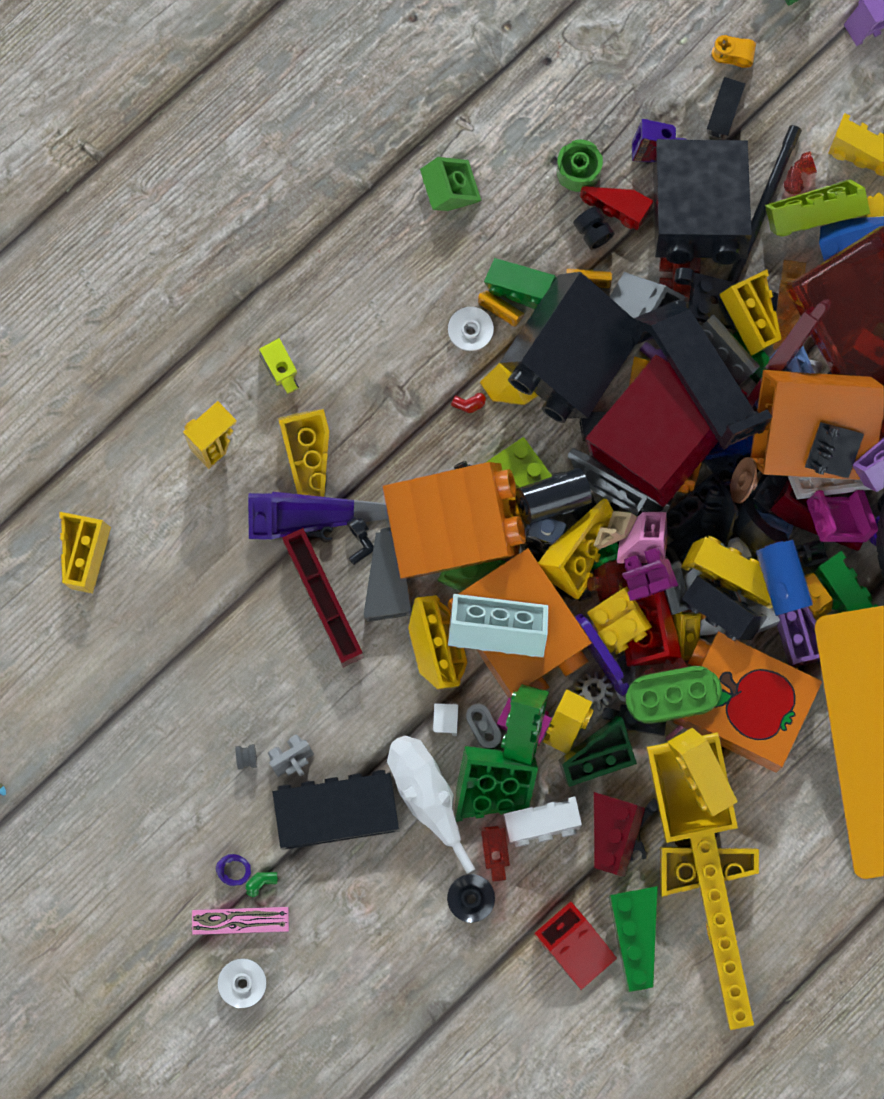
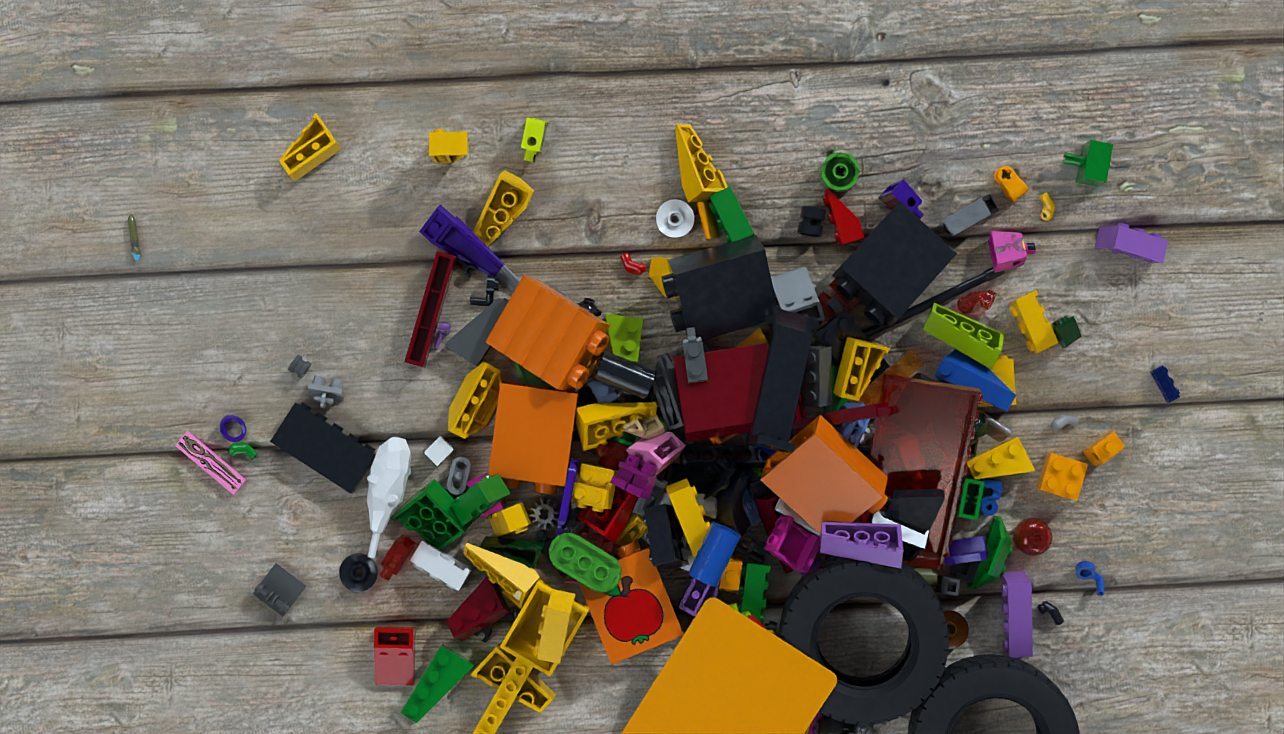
camera: 40 degrees right, 10 degrees up
white dish [218,959,266,1008] -> none
bright green slope [420,157,482,211] -> none
light aqua slope [448,594,548,657] -> none
light orange slope [566,269,612,288] -> none
nougat dish [730,457,758,503] -> none
black hinge [805,422,864,479] -> none
none -> dark grey hinge [253,563,306,617]
none -> medium lavender hand [434,323,451,348]
none -> yellow wedge [463,543,540,608]
none -> yellow wedge [675,124,727,202]
none -> dark grey hinge [683,327,708,384]
none -> dark pink torso [988,231,1036,272]
none -> yellow arm [1039,192,1056,221]

